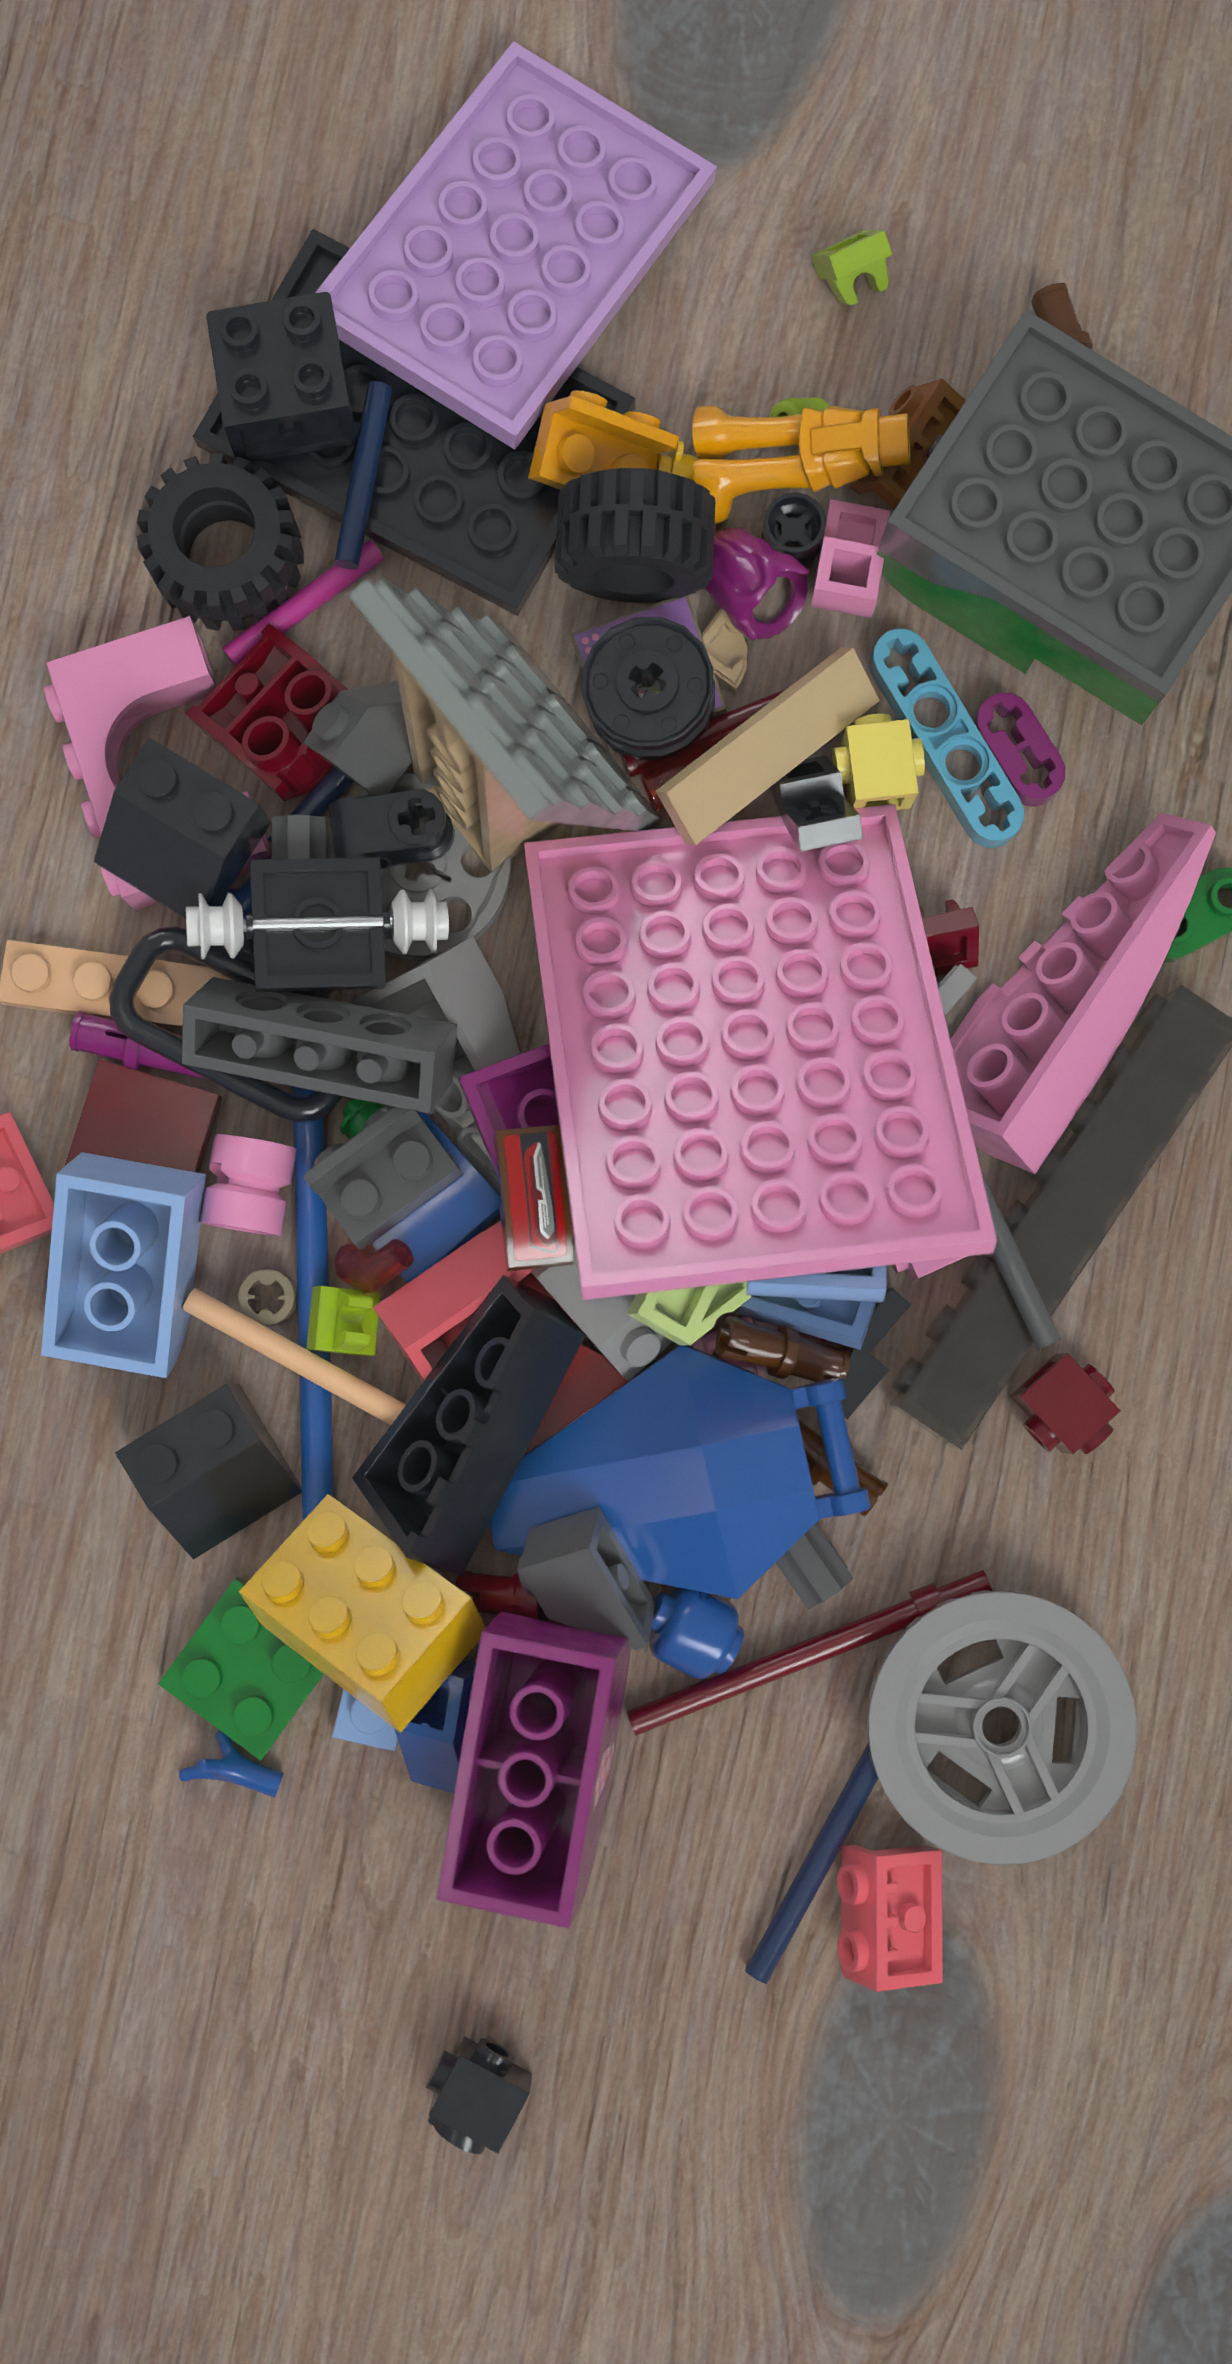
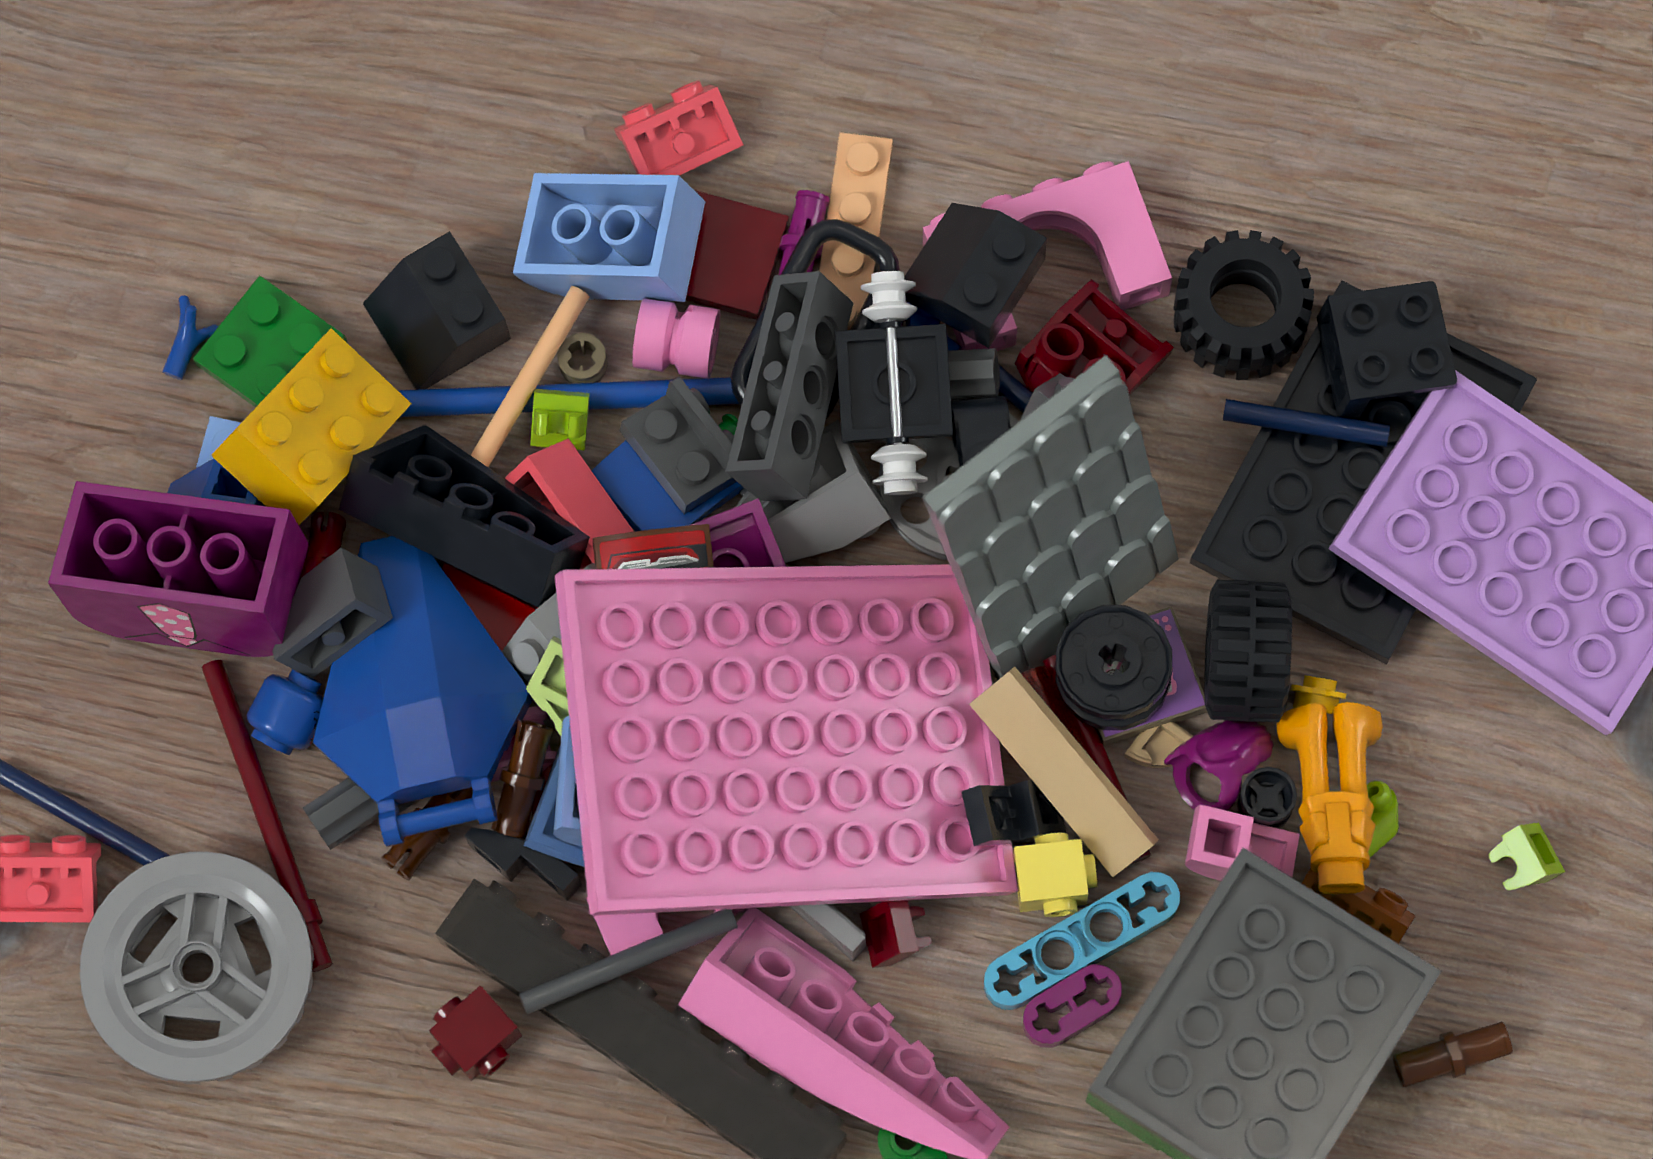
camera: 95 degrees right, 10 degrees down
dark pink bar [222,539,384,666] -> none
clear red arm [334,1239,414,1294] -> none
light orange bracket [528,391,679,490] -> none

